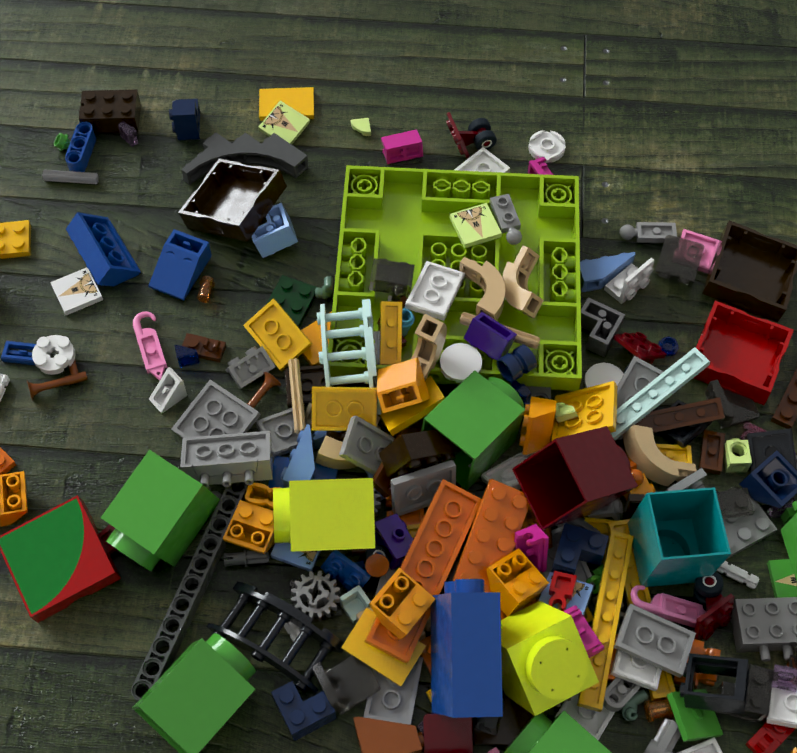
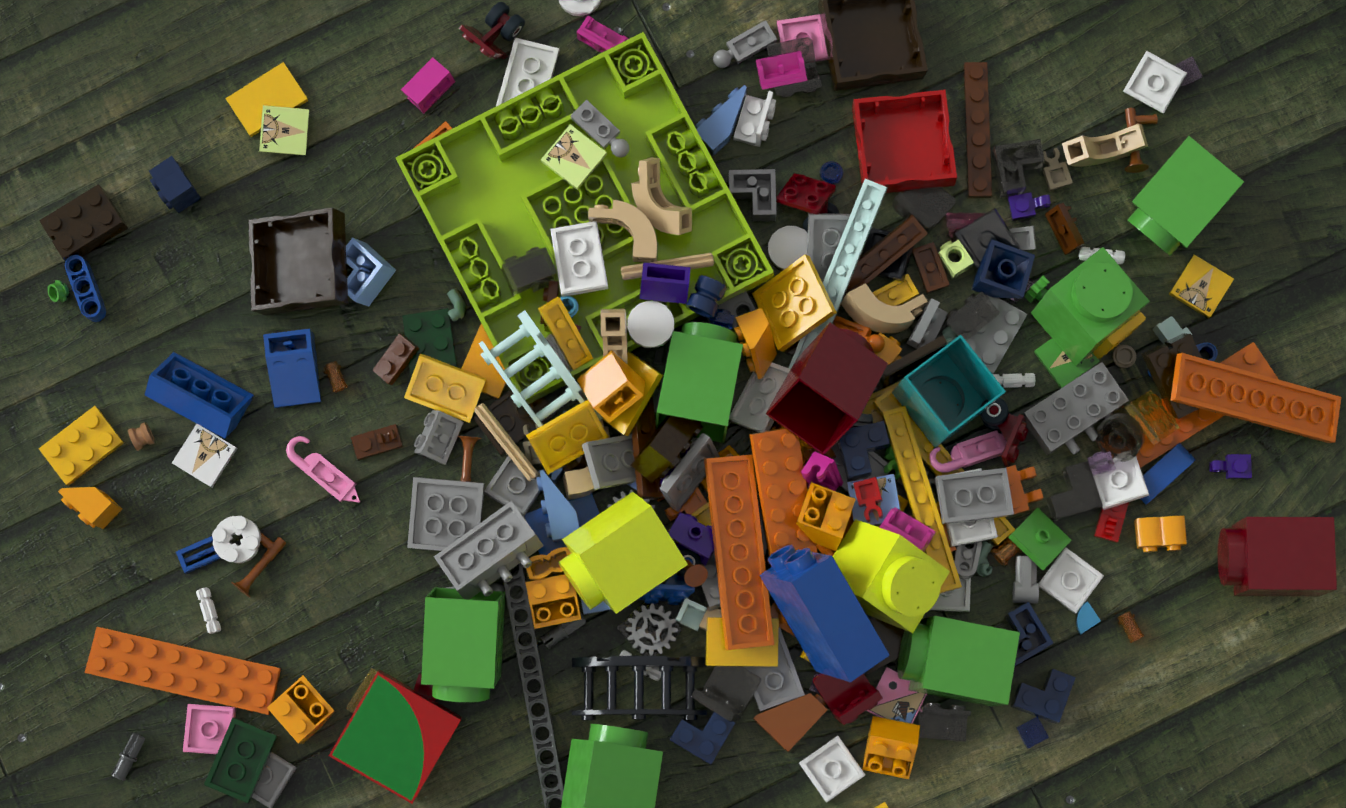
camera: 25 degrees left, 20 degrees up
light grey axle [42,170,99,184] -> none
clear purple plate [118,121,138,147] -> none
white slope [149,367,187,413] -> none
clear blue slope [174,345,200,367] -> none
dark grey arch [181,133,308,185] -> none
yellowish green tile [350,118,371,136] -> none
light orange slope [369,567,436,640] -> none
yellowish green tile [555,402,578,423] -> none
black window [680,653,749,715] -> none
none -> medium nougat wheel [128,422,155,451]
none -> reddish brown plate [373,333,419,385]
none -> dark pink hinge [756,51,807,90]

